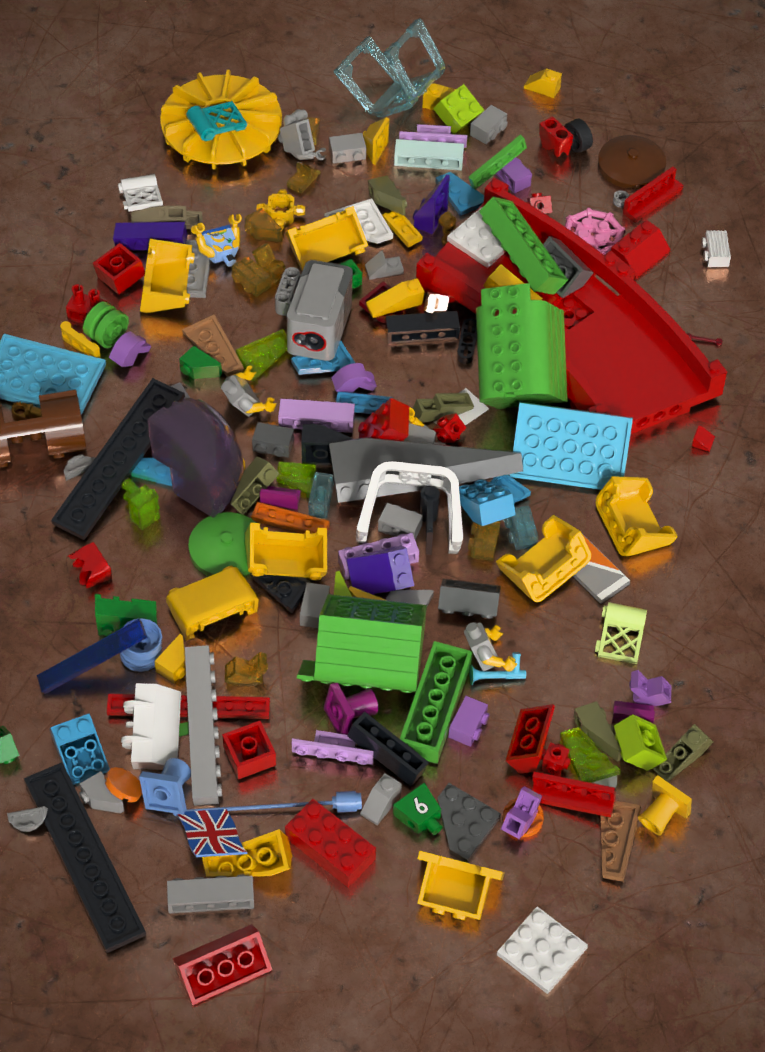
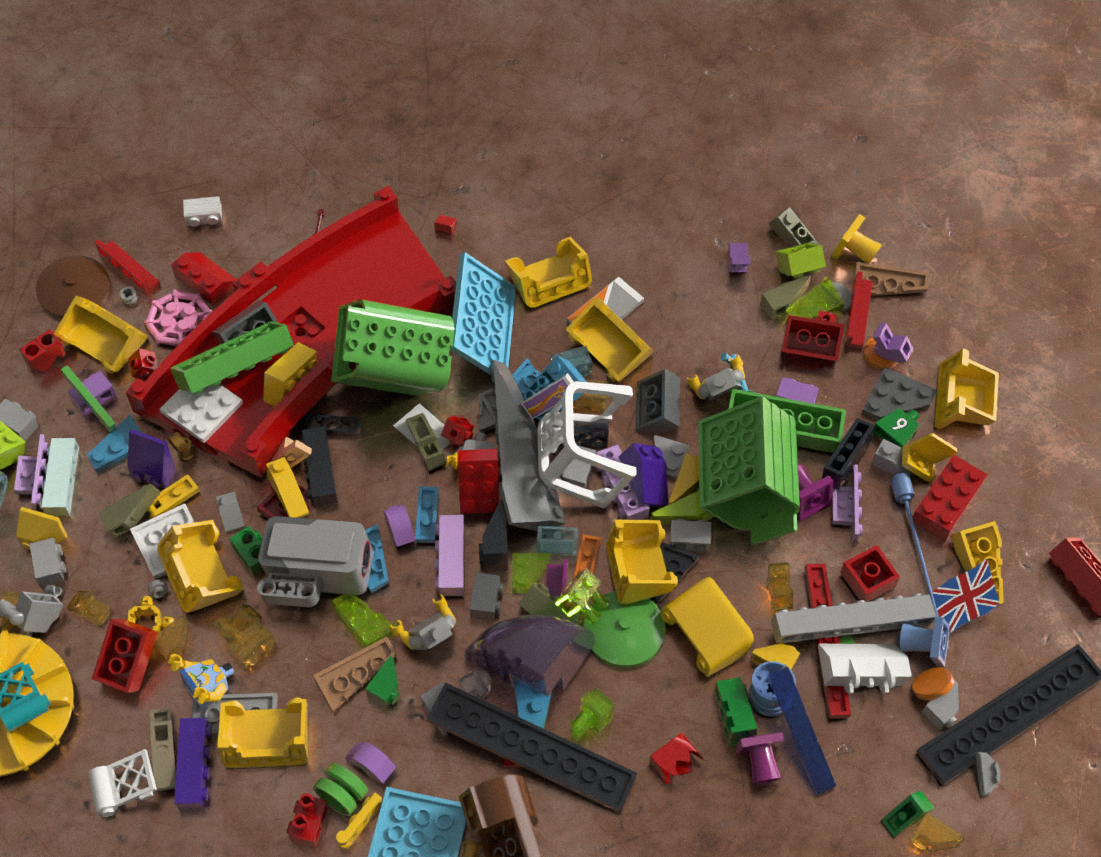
camera: 95 degrees left, 5 degrees up
dark azure slope [49,713,110,785] -> none
light grey tile [64,455,95,481] -> none
red brick [92,243,145,295] -> none
light grey brick [167,874,254,914] -> none
white plate [497,907,588,994] -> none
black tyre [564,118,593,153] -> none
yellowish green piece [595,602,647,664] -> none
magenta panel [612,701,655,724] -> none
none -> yellow windscreen [54,295,148,374]
none -> red brick [91,618,158,693]
none -> light grey plate [148,580,168,599]
none -> slope [521,373,576,419]
none -> clear neon green brick [555,568,611,624]
none -> magenta plant [735,732,784,785]
none -> yellow bracket [902,433,957,482]

